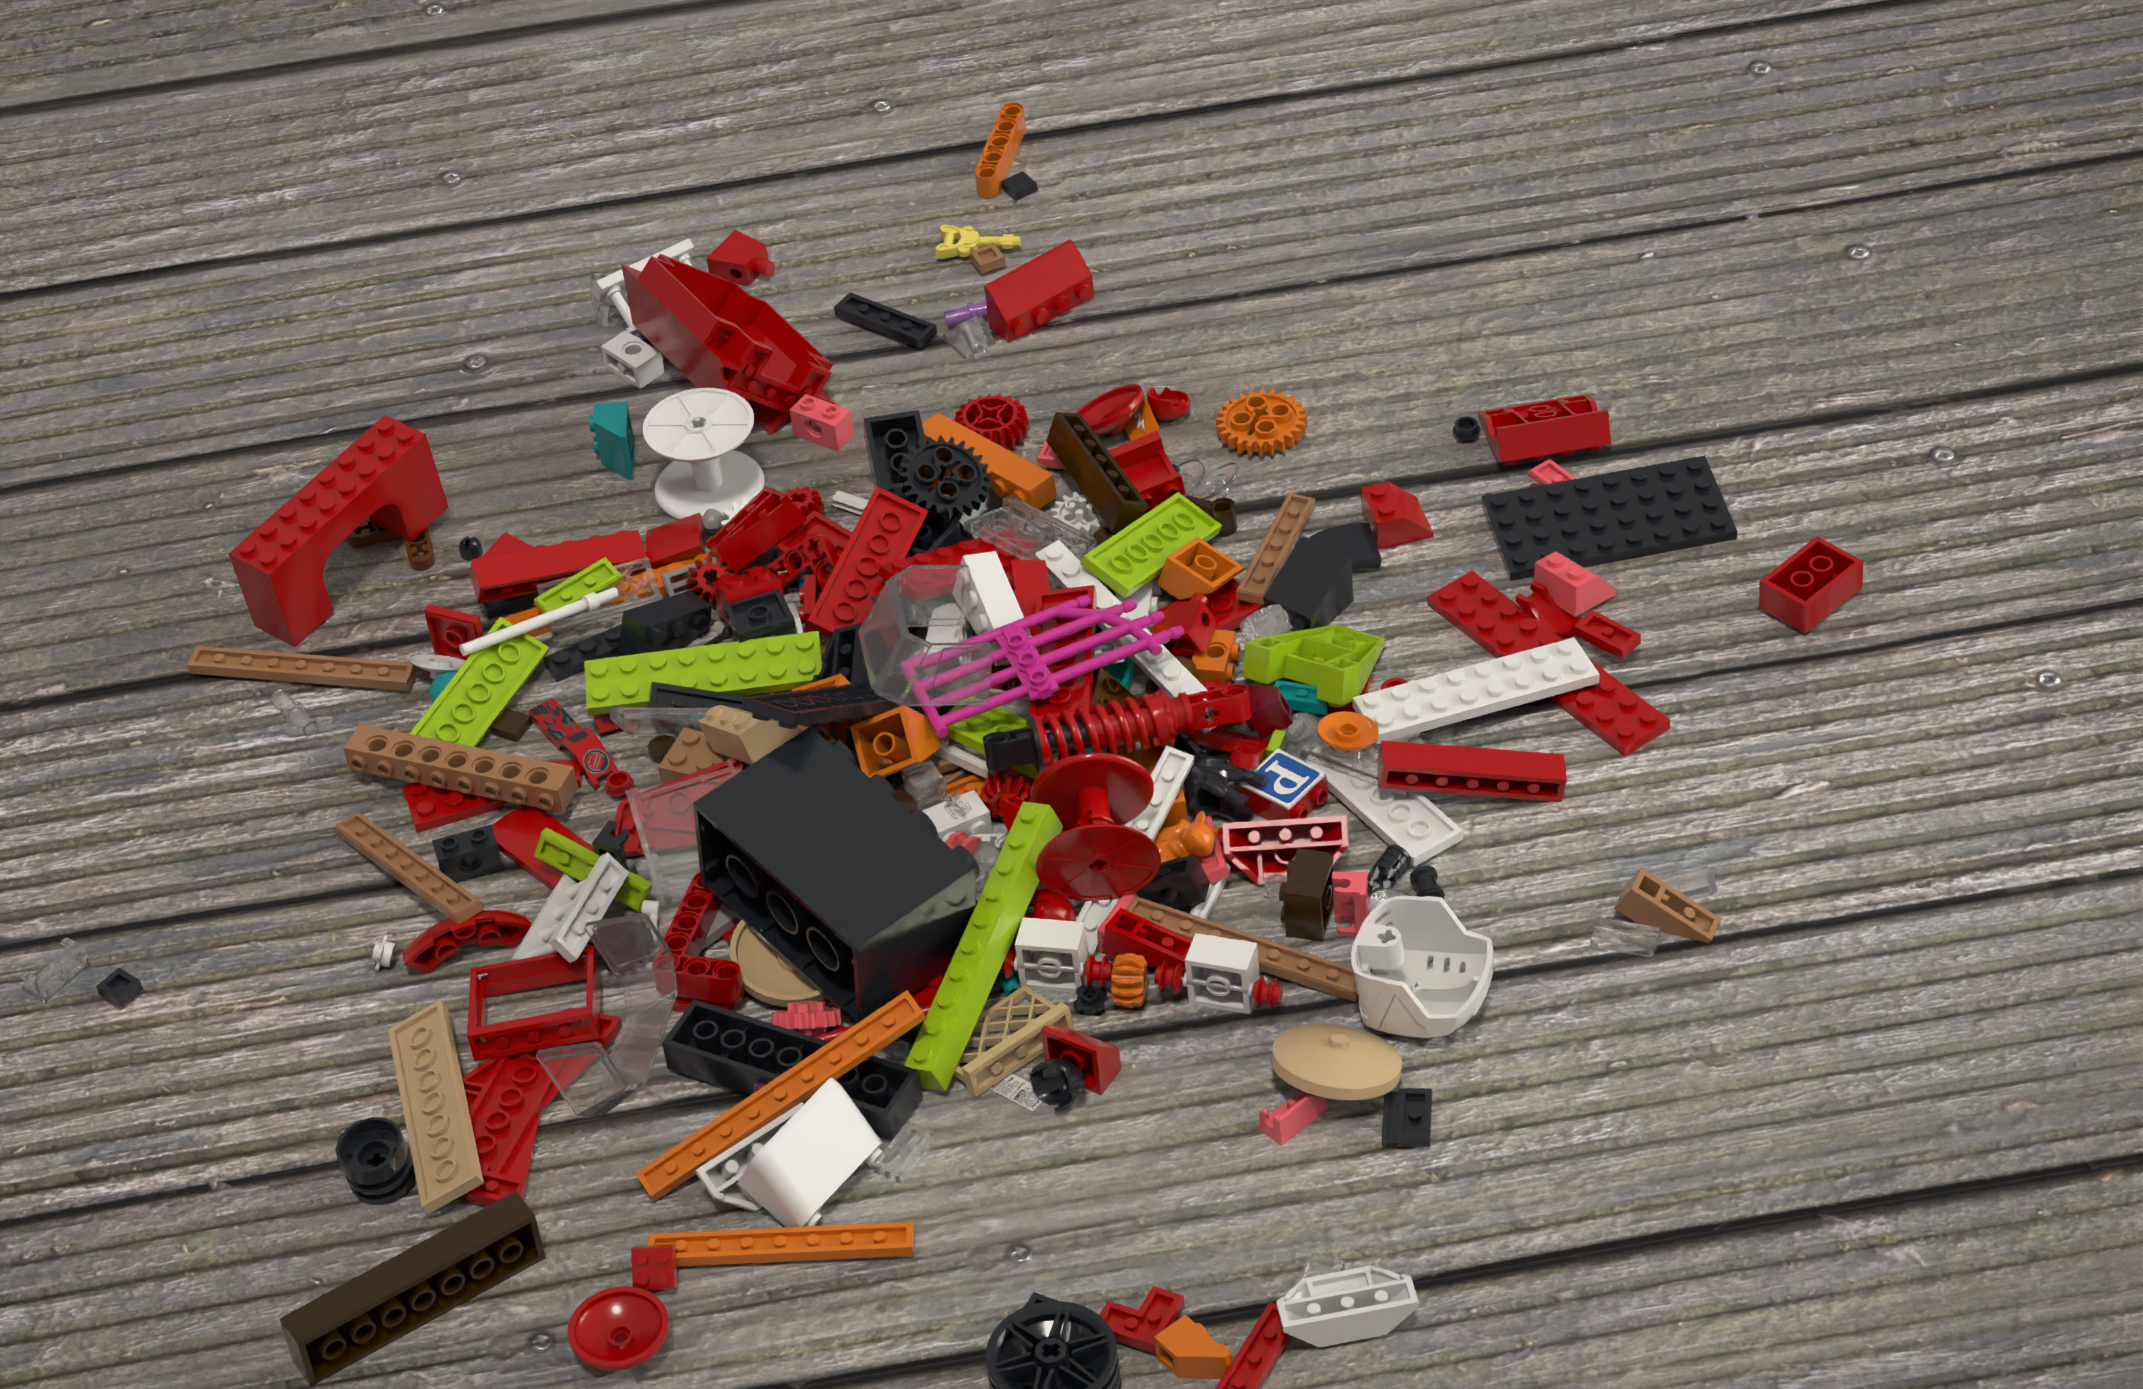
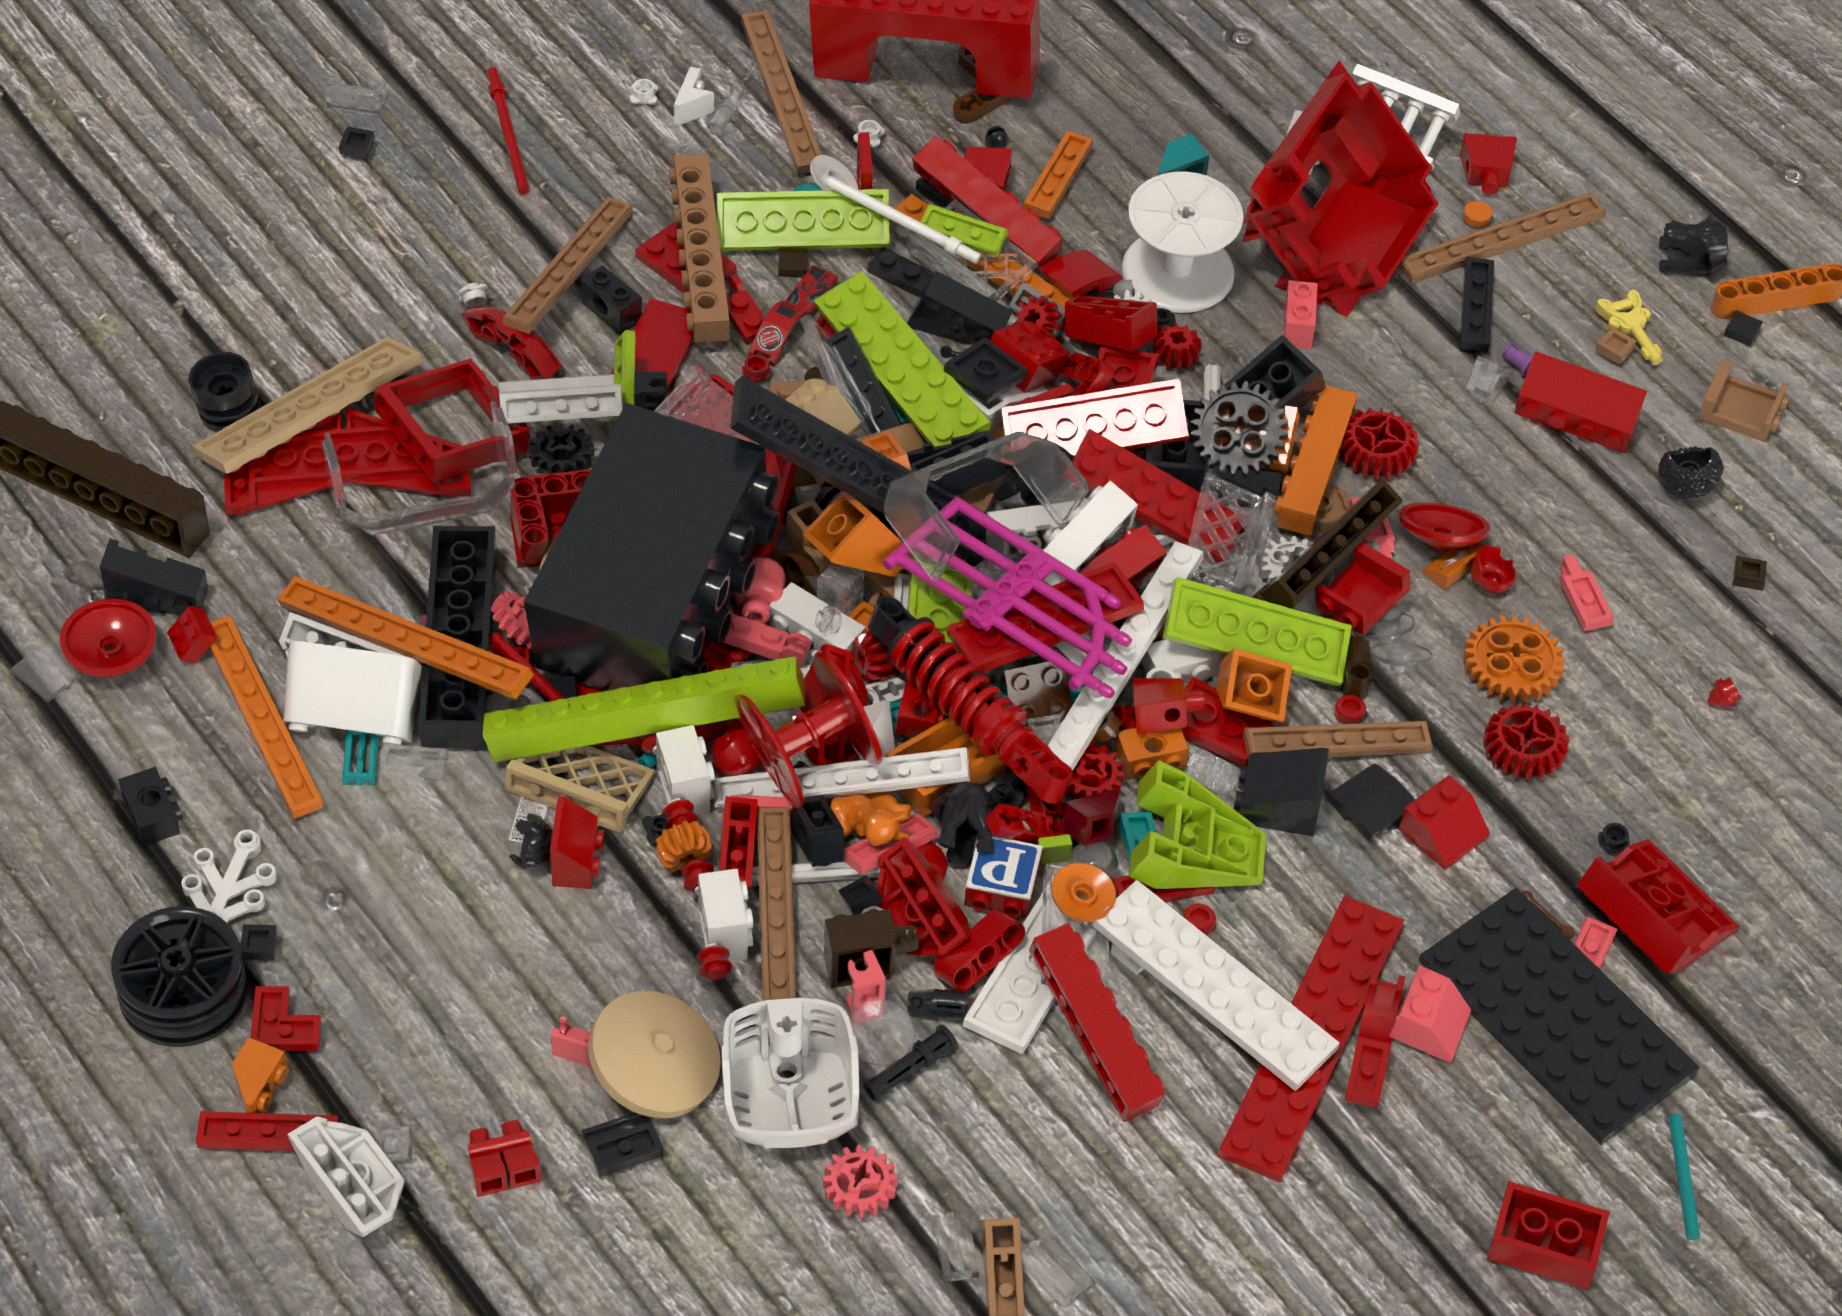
camera: 55 degrees right, 10 degrees up
none -> black wedge [100,538,208,616]
none -> black brick [118,766,183,846]
none -> white plant [181,830,277,923]
none -> teal tile [342,730,379,785]
none -> red hips [468,1119,541,1197]
none -> red bar [487,67,530,195]
none -> white plate [630,79,658,105]
none -> white slope [674,67,714,125]
none -> coral gear [823,1145,898,1219]
none -> black plate [838,875,883,915]
none -> white plate [853,120,885,147]
none -> red beam [933,909,1025,991]
none -> orange plate [1023,130,1093,219]
none -> red tile [1334,695,1366,724]
none -> medium nougat tile [1398,192,1606,284]
none -> orange tile [1463,201,1492,228]
none -> red gear [1483,702,1569,782]
none -> coral hinge [1559,555,1614,632]
none -> black hair [1658,446,1724,499]
none -> black piece [1659,215,1729,277]
none -> teal bar [1668,1114,1700,1240]
none -> medium nougat panel [1698,360,1790,442]
none -> red plate [1707,677,1741,708]
none -> dark brown tile [1732,556,1767,591]

